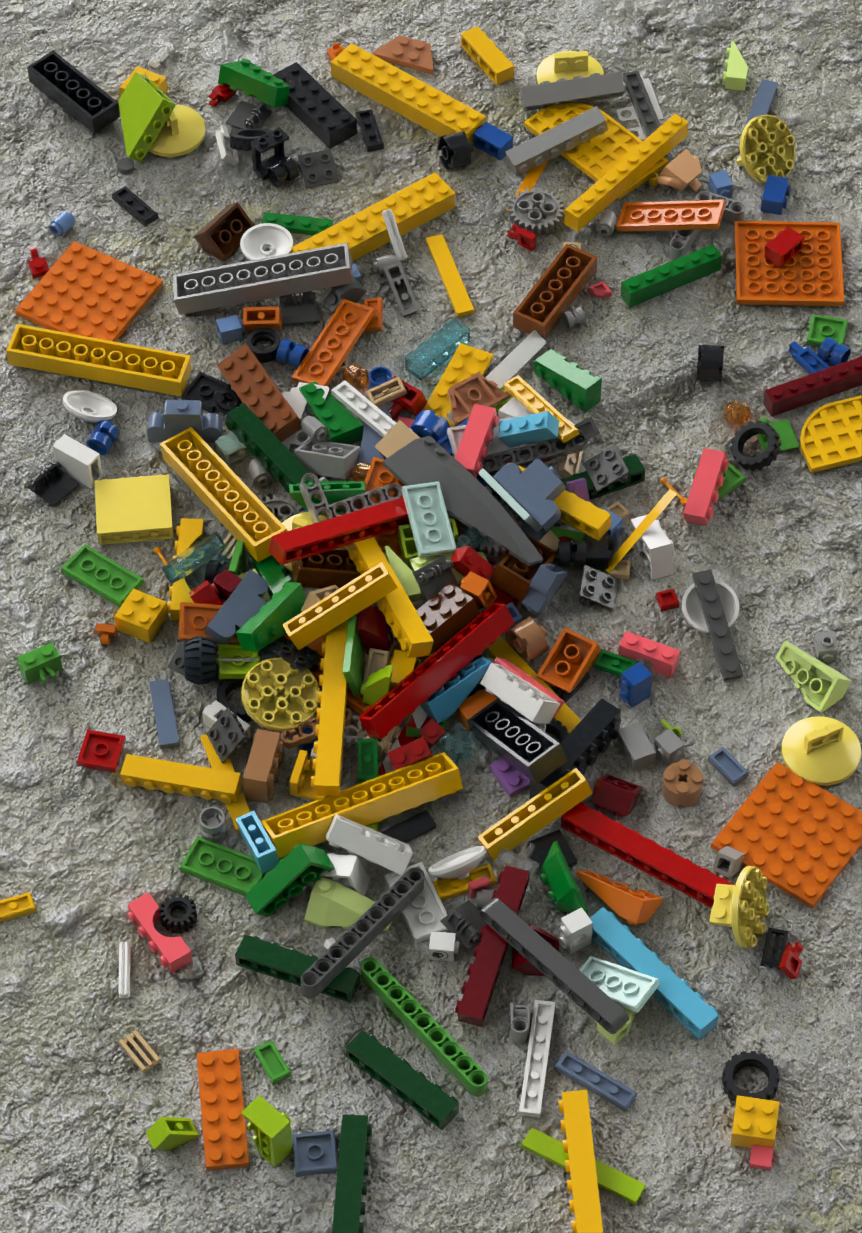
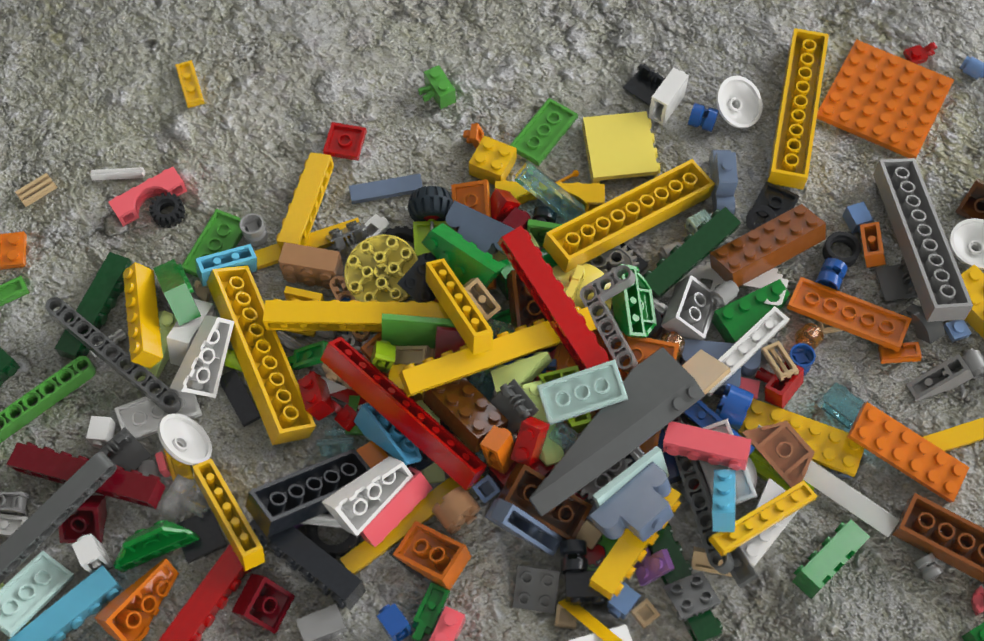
camera: 90 degrees right, 10 degrees up
none -> yellow brick [123,262,163,369]
none -> orange plate [847,402,970,503]

